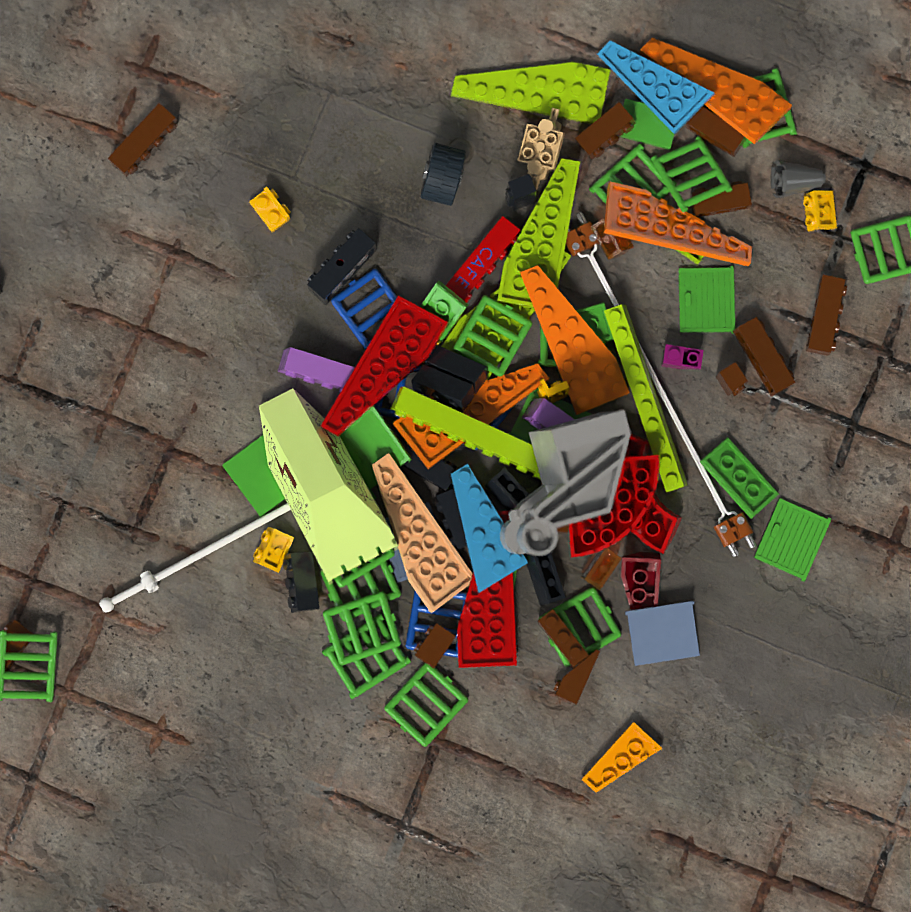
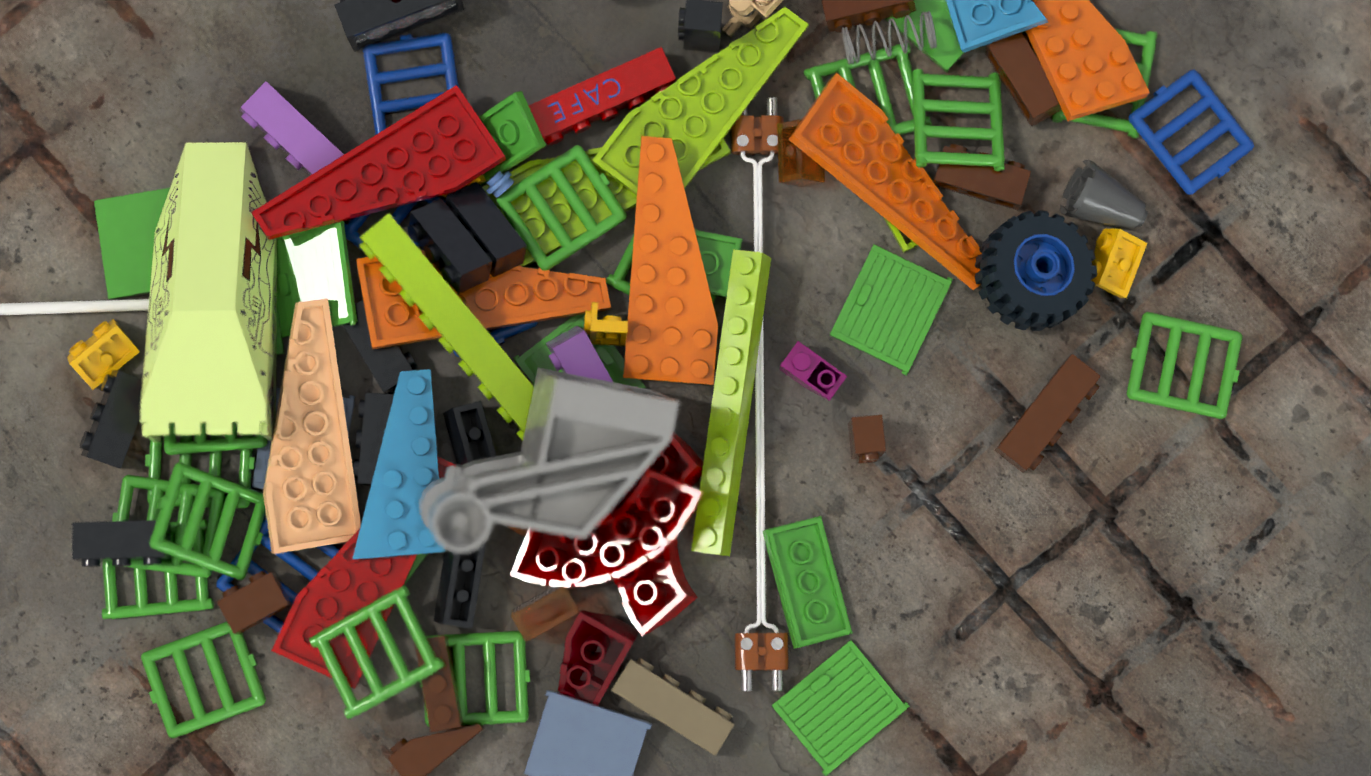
camera: 25 degrees right, 0 degrees up
reddish brown brick [733,317,796,397] -> none
none -> black brick [72,520,171,567]
none -> bright green bar [150,462,266,580]
none -> bright green bar [309,586,445,719]
none -> medium blue plate [486,171,514,198]
none -> dark tan brick [611,657,735,756]
none -> light grey piece [842,11,937,65]
none -> black wheel [975,210,1097,331]
none -> blue bar [1129,70,1254,195]

